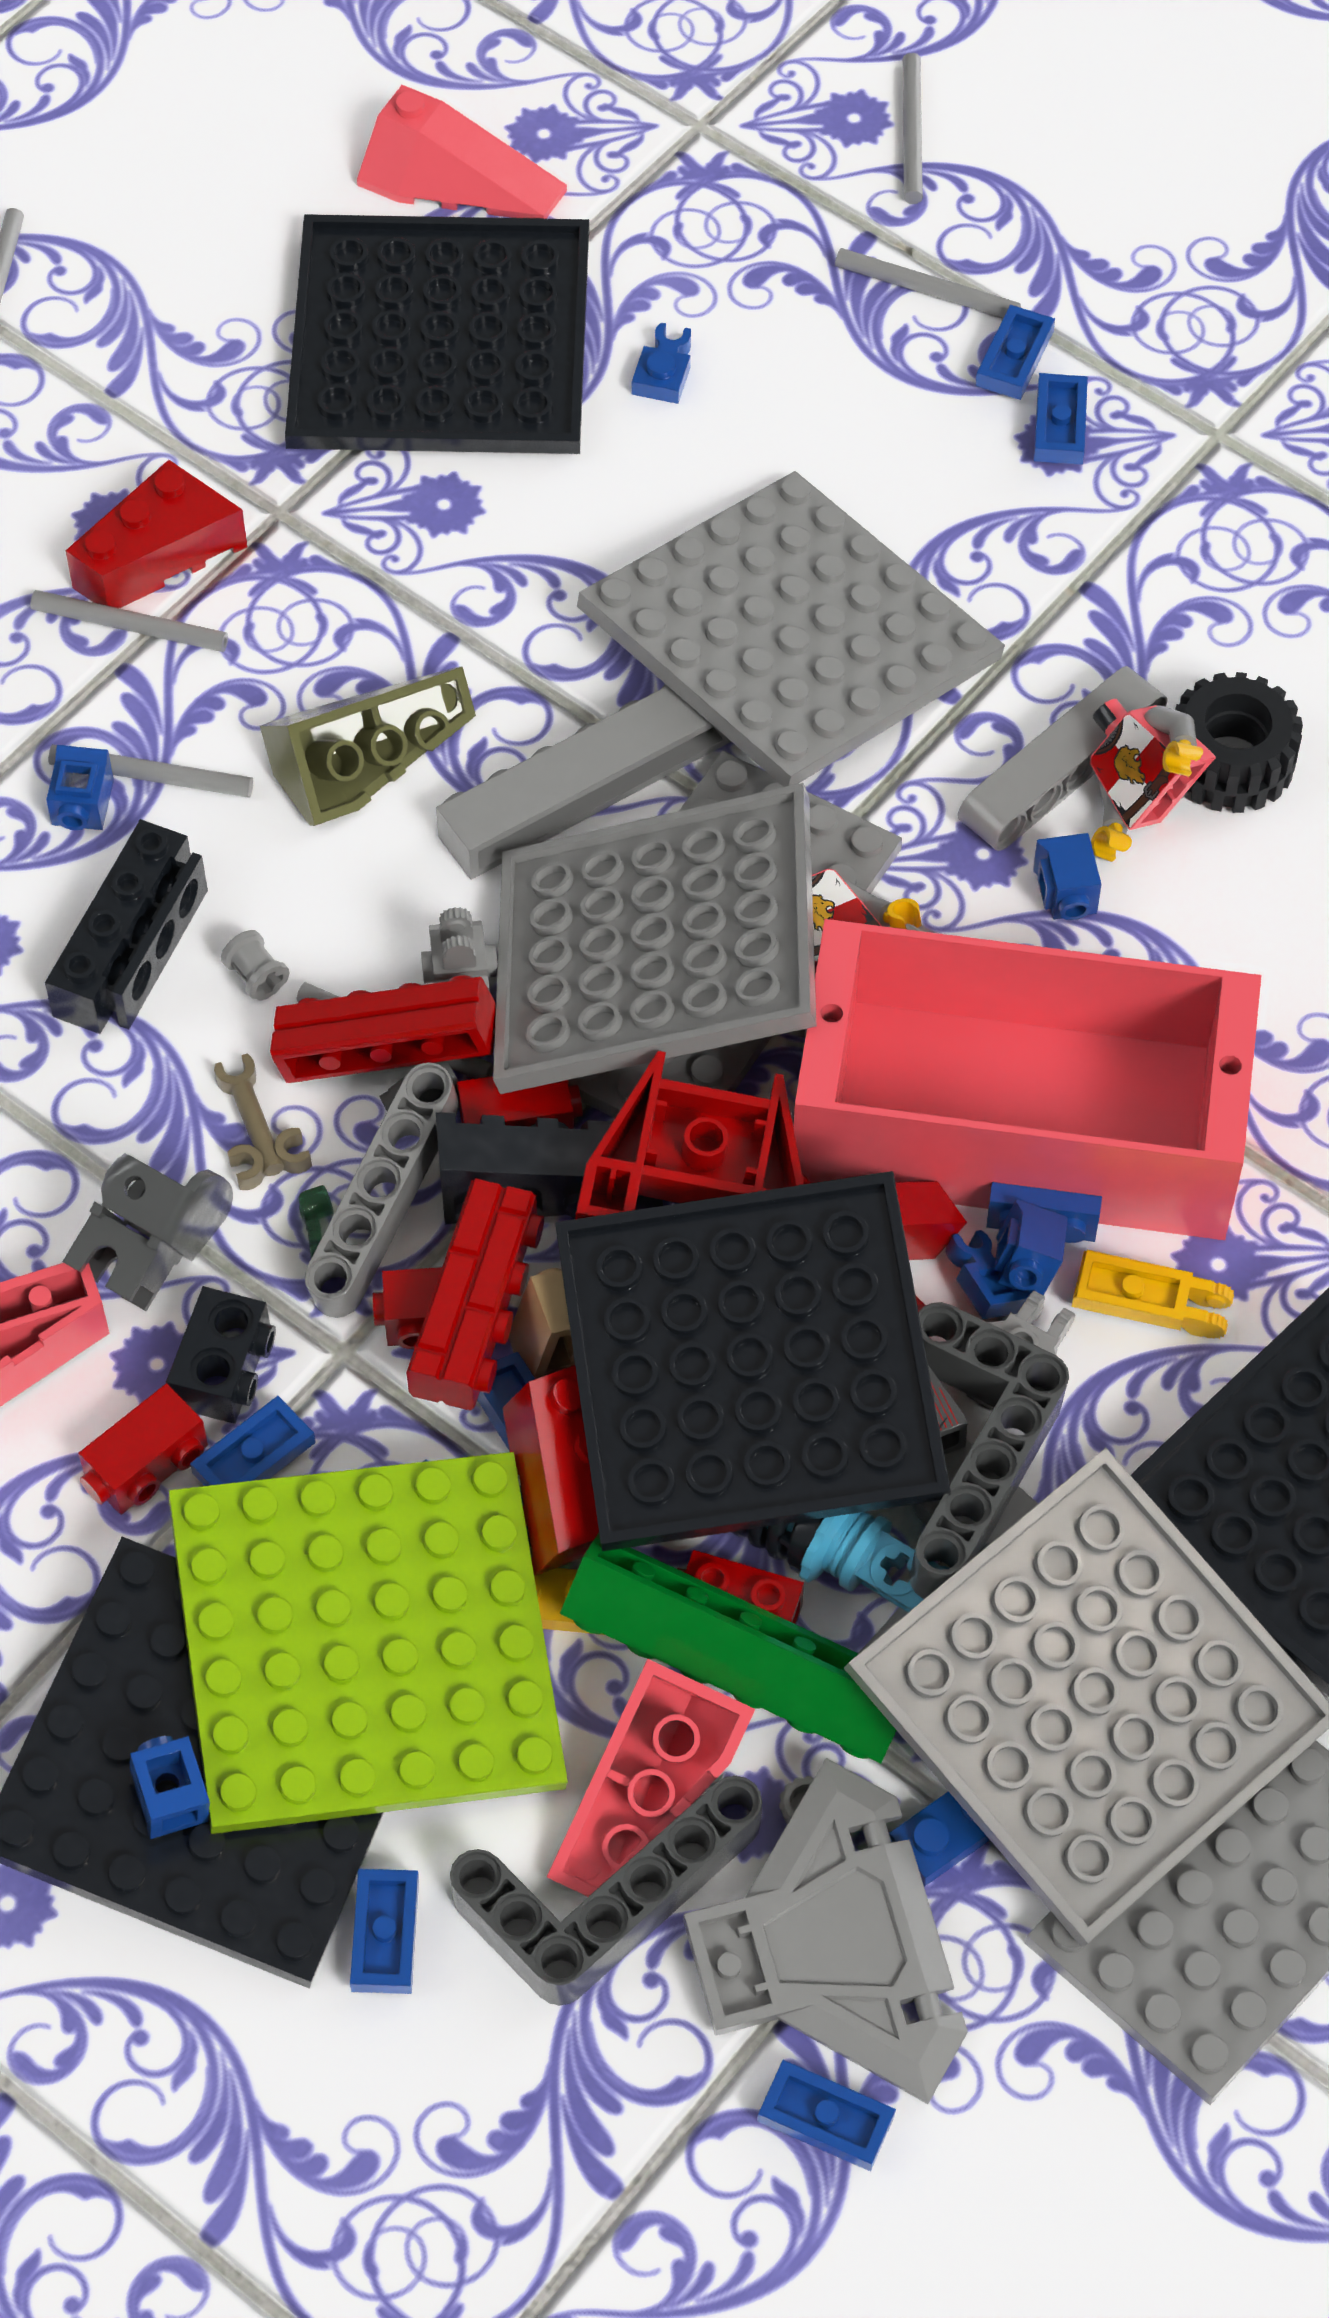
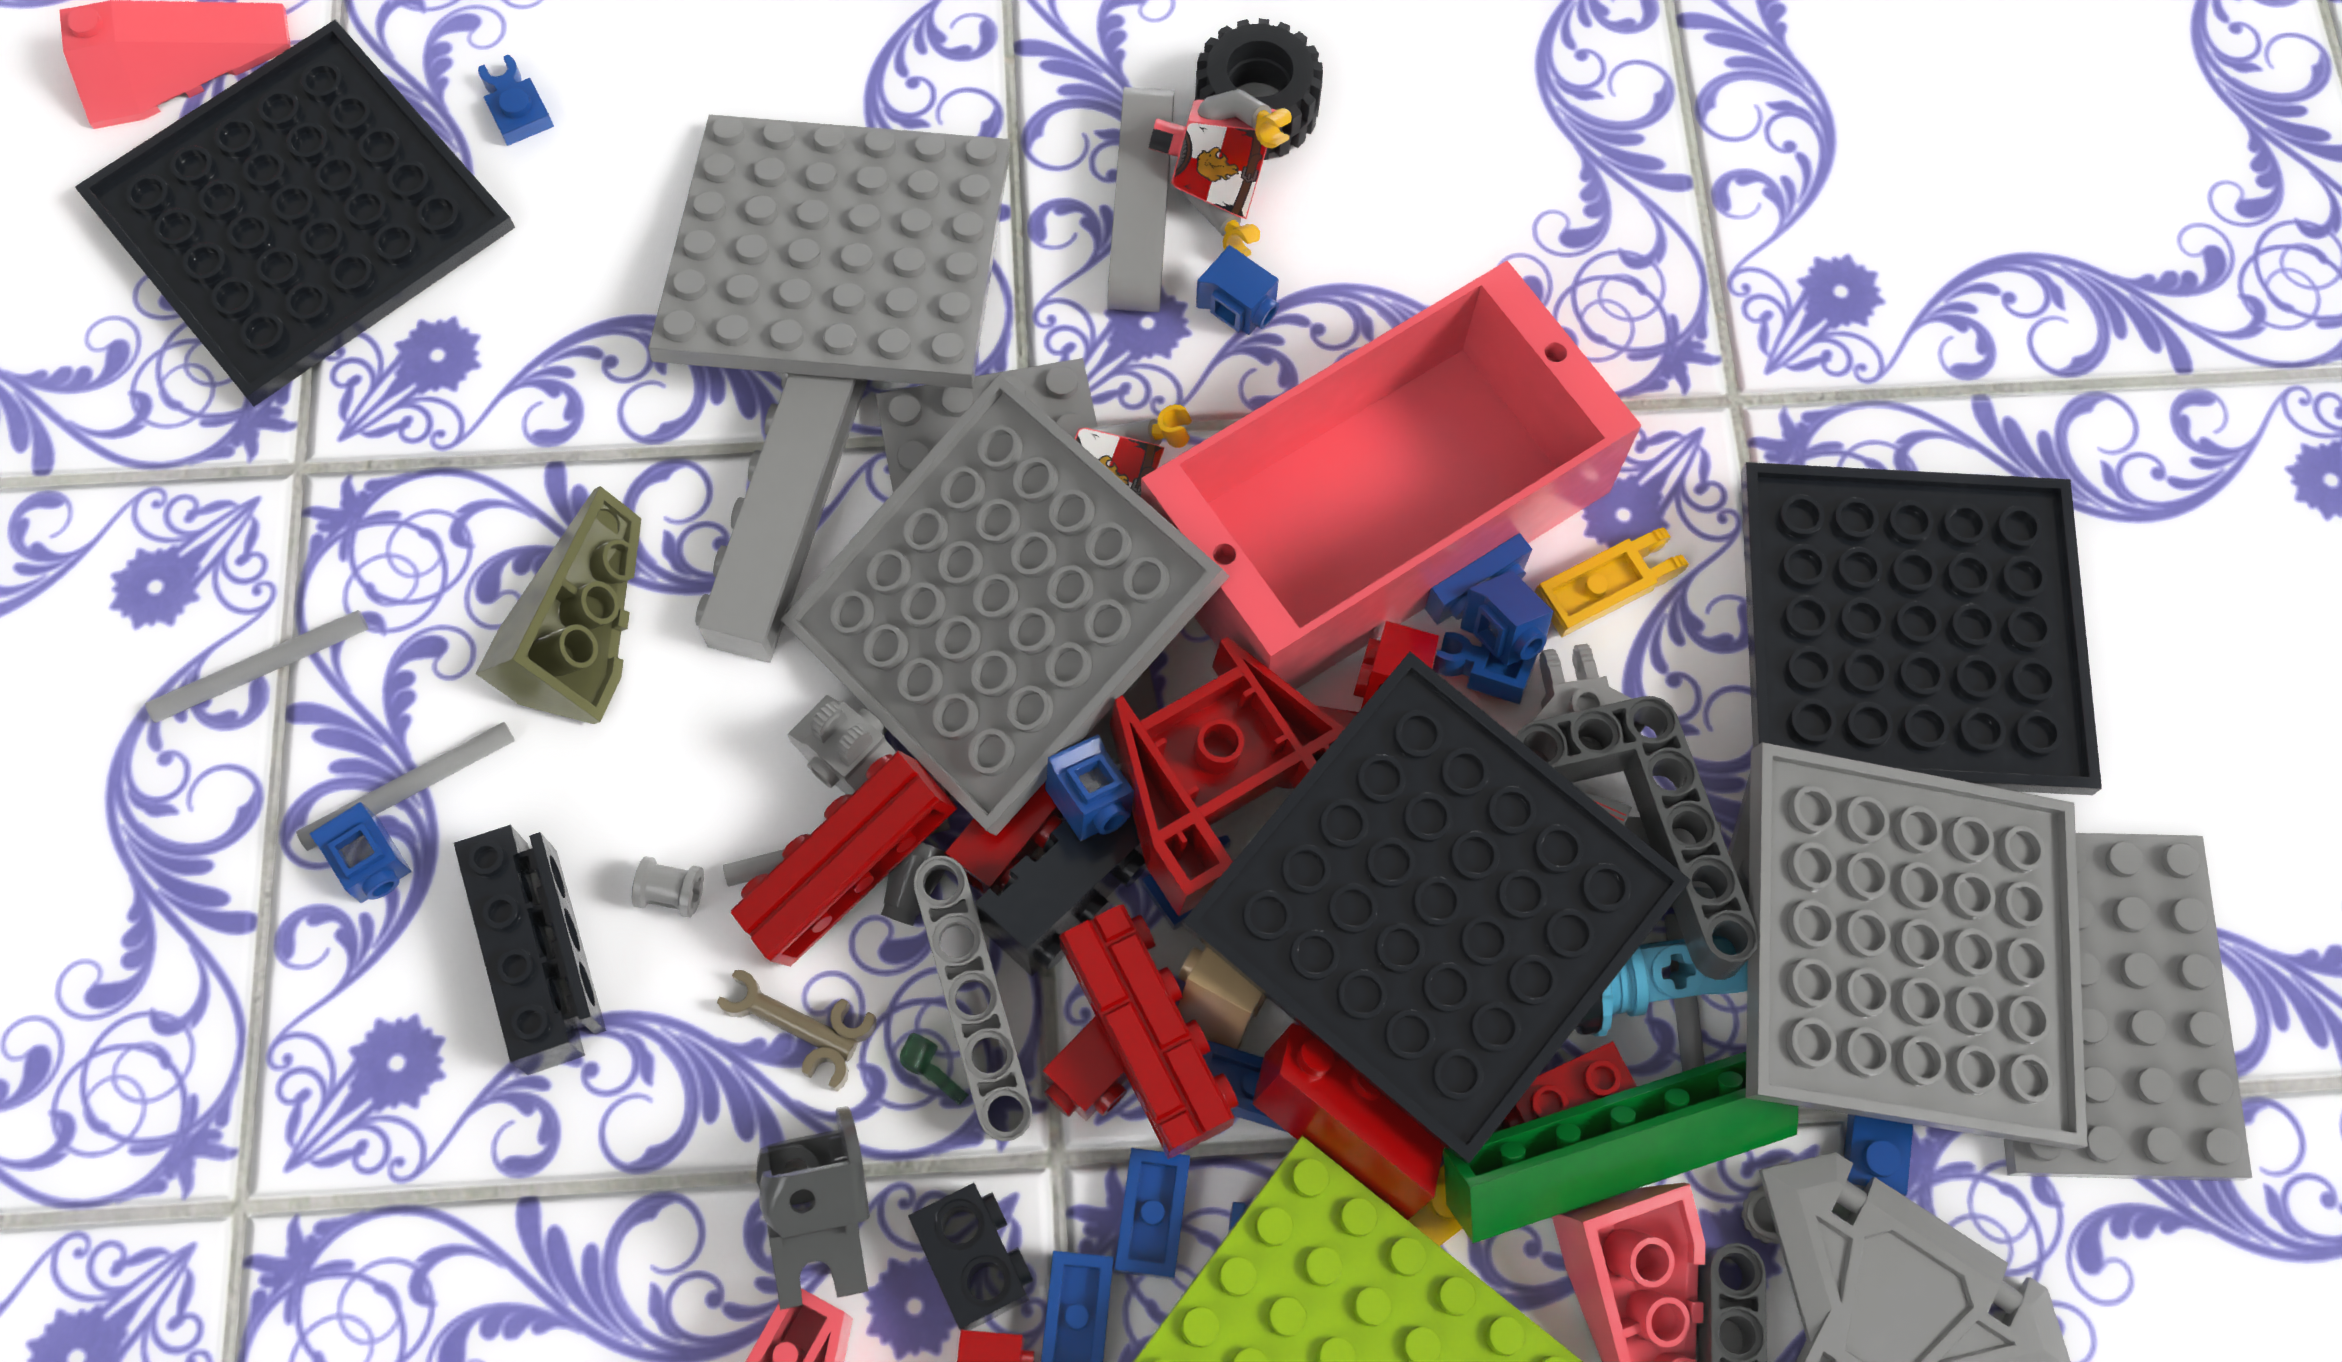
camera: 45 degrees left, 10 degrees up
red wedge [65,460,248,608] -> none
none -> blue window [1045,734,1134,841]
none -> blue plate [1114,1147,1190,1280]

